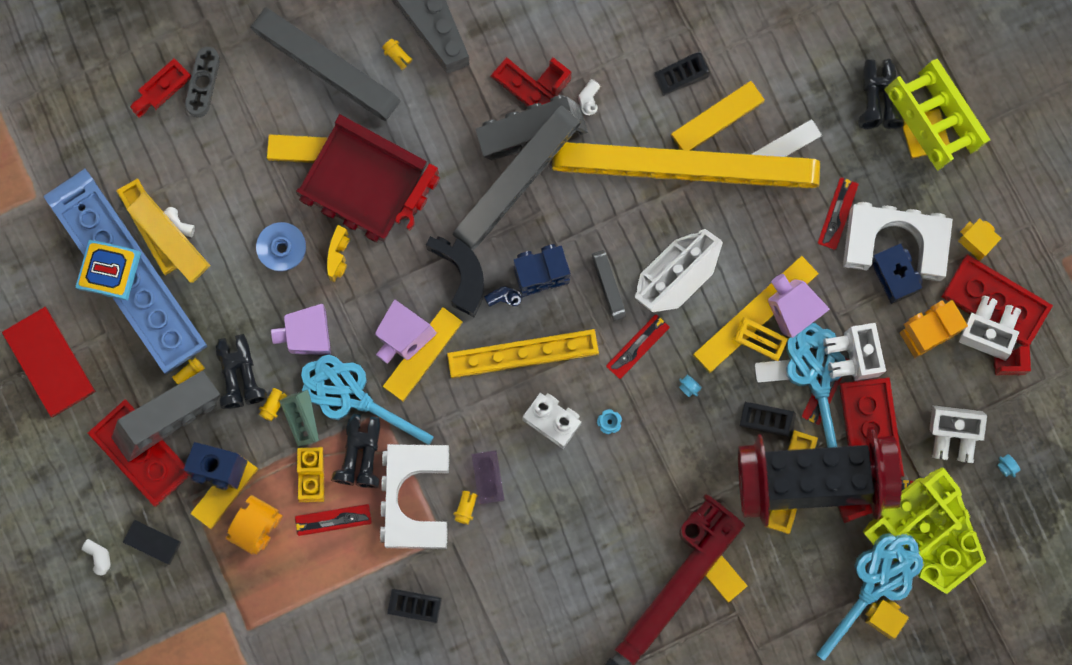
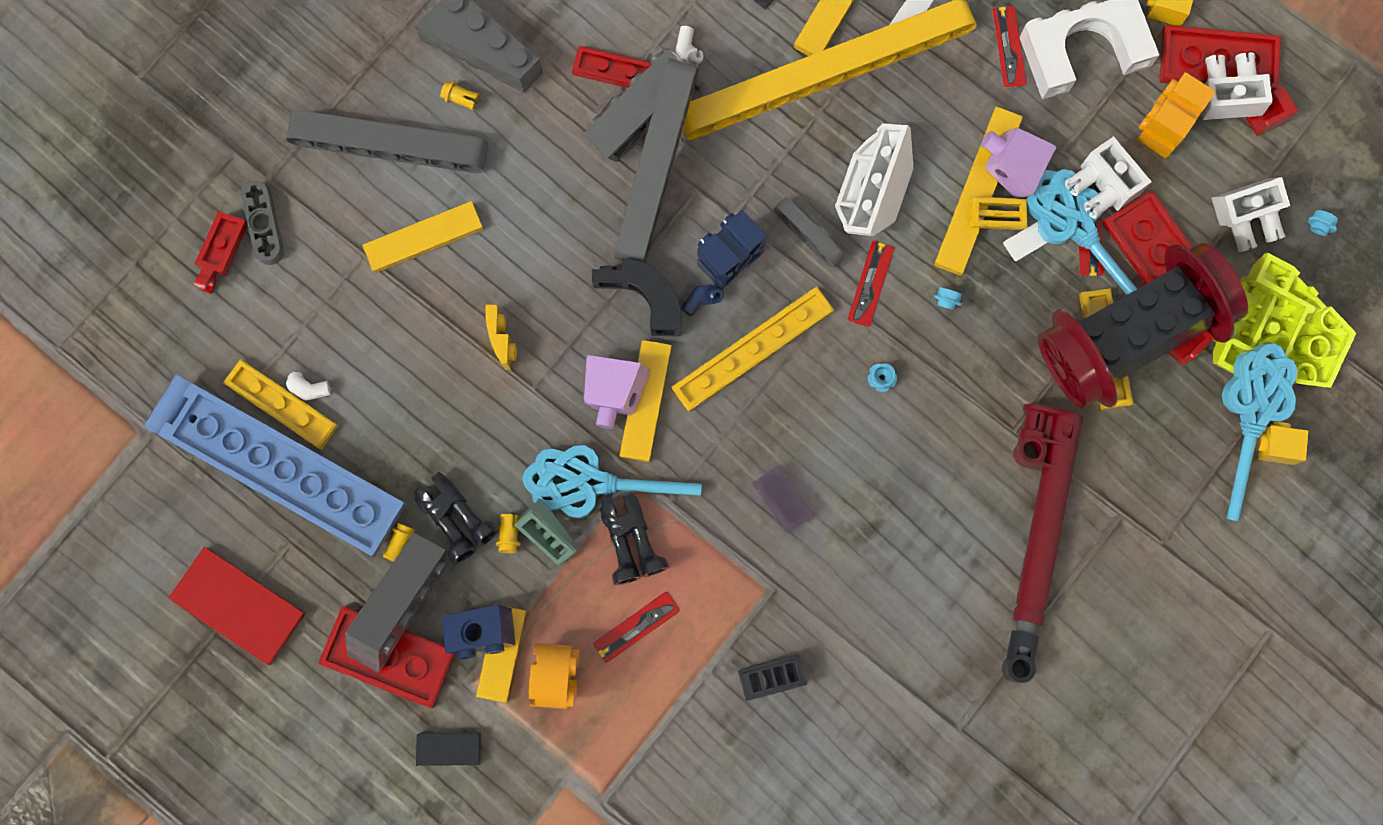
camera: 20 degrees left, 0 degrees up
slope [75,240,141,300] -> none
white arm [82,539,111,576] -> none
yellow tile [126,193,211,283] -> none
medium blue dish [256,222,306,271] -> none
lavender torso [271,304,331,355] -> none
dark red panel [296,114,427,243] -> none
yellow slope [297,447,324,502] -> none
white arch [380,444,449,549] -> none
red plate [395,163,440,231] -> none
yellow pin [453,491,478,525] -> none
white brick [523,393,581,449] -> none
red panel [537,57,572,96] -> none
yellow tile [706,556,748,603] -> none
black slope [740,401,796,438] -> none
dark blue brick [872,243,923,304] -> none

